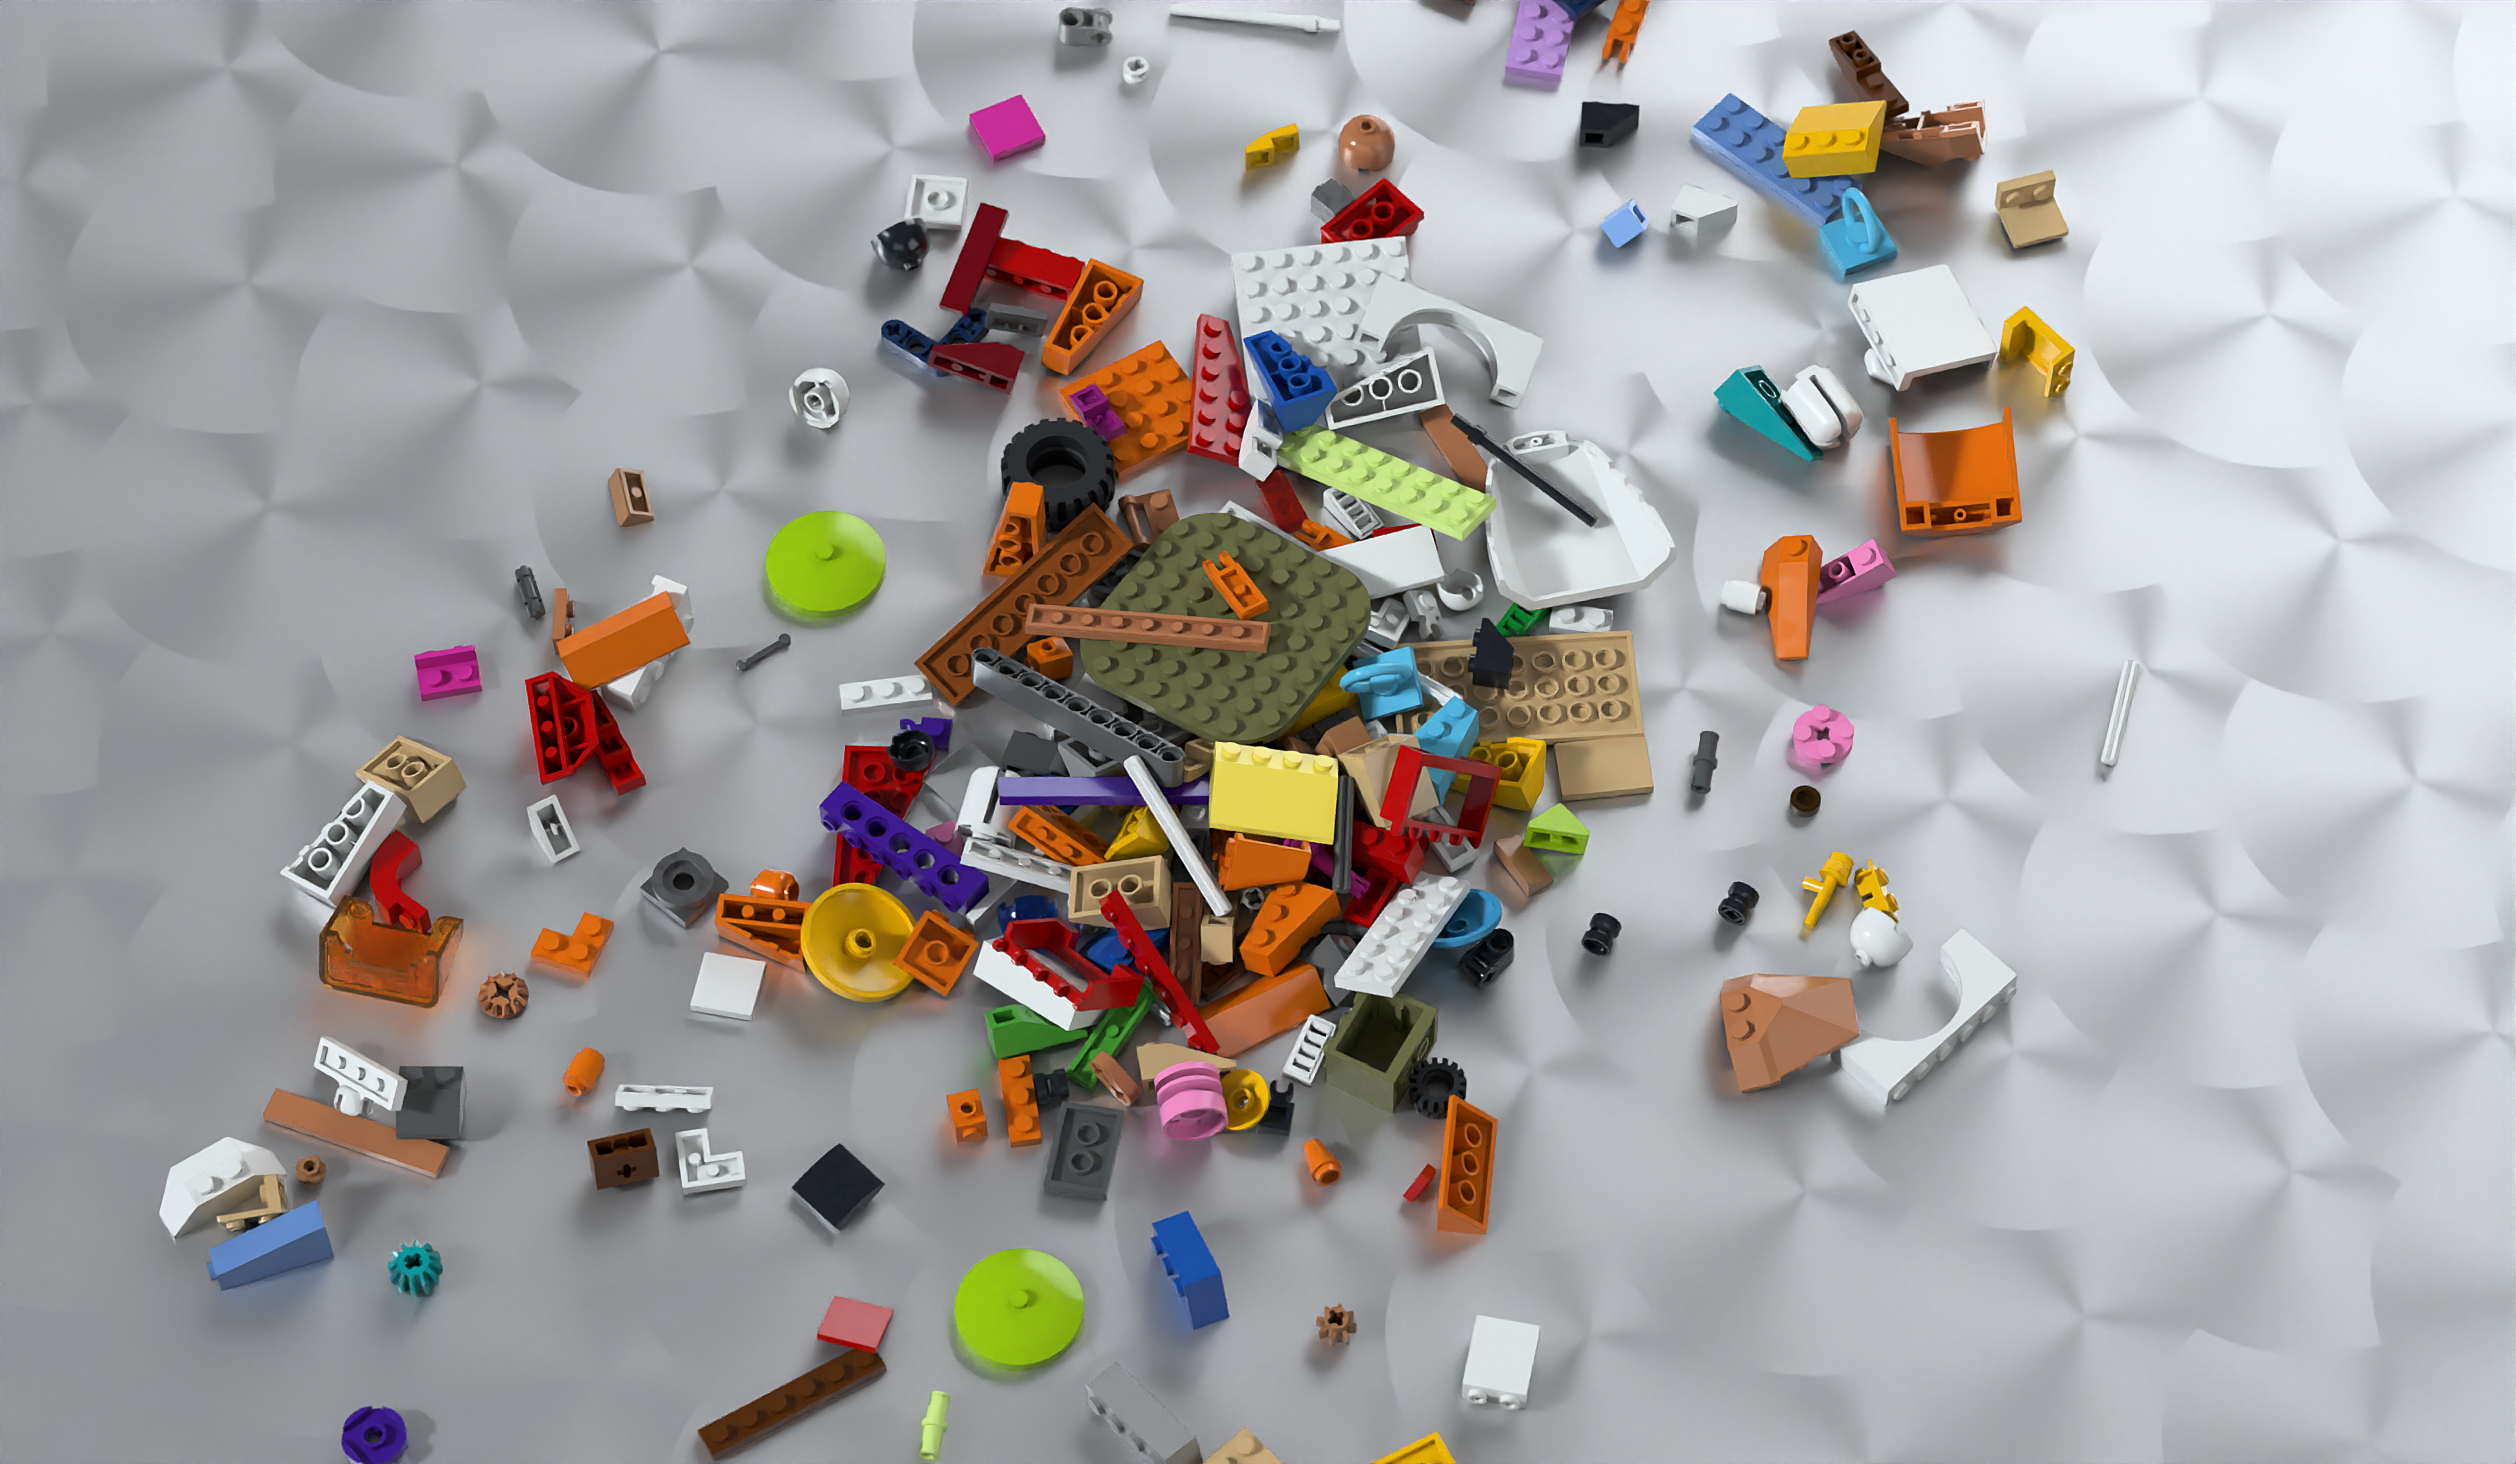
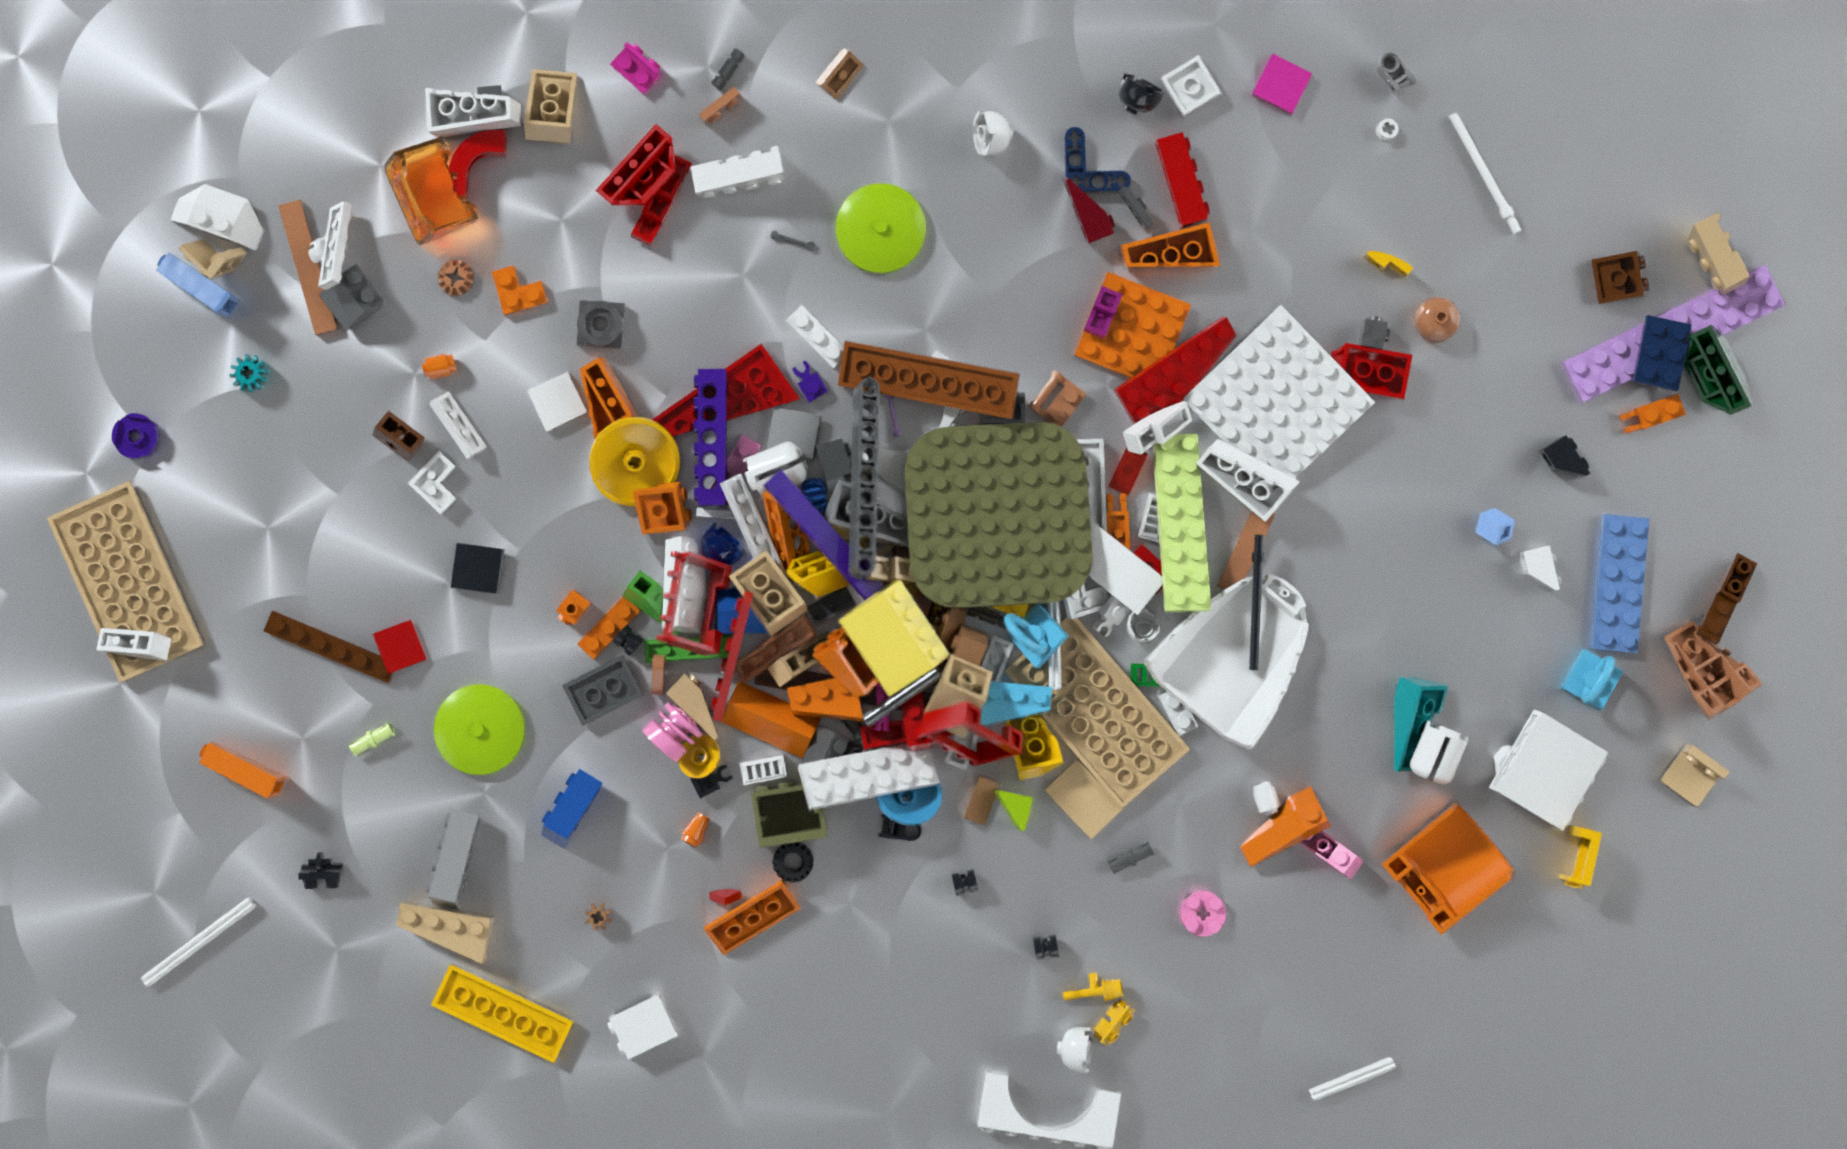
camera: 50 degrees right, 30 degrees up
medium nougat plate [296,1155,327,1186] -> none
white slope [527,794,580,863] -> none
orange slope [556,590,691,692] -> none
orange head [751,869,799,901] -> none
black hair [886,729,935,773] -> none
dark red tile [939,202,1010,317] -> none
orange wedge [983,482,1048,578] -> none
black tyre [1001,418,1115,533] -> none
orange brick [1024,636,1073,681] -> none
nougat tile [1025,603,1271,653] -> none
white axle [1124,755,1232,918] -> none
orange hinge [1202,551,1269,620] -> none
blue wedge [1243,330,1337,434] -> none
white arch [1352,273,1544,409] -> none
black slope [1468,618,1514,690] -> none
nougat wedge [1720,973,1860,1093] -> none
yellow slope [1782,100,1887,179] -> none
dark brown tile [1790,785,1821,817] -> none

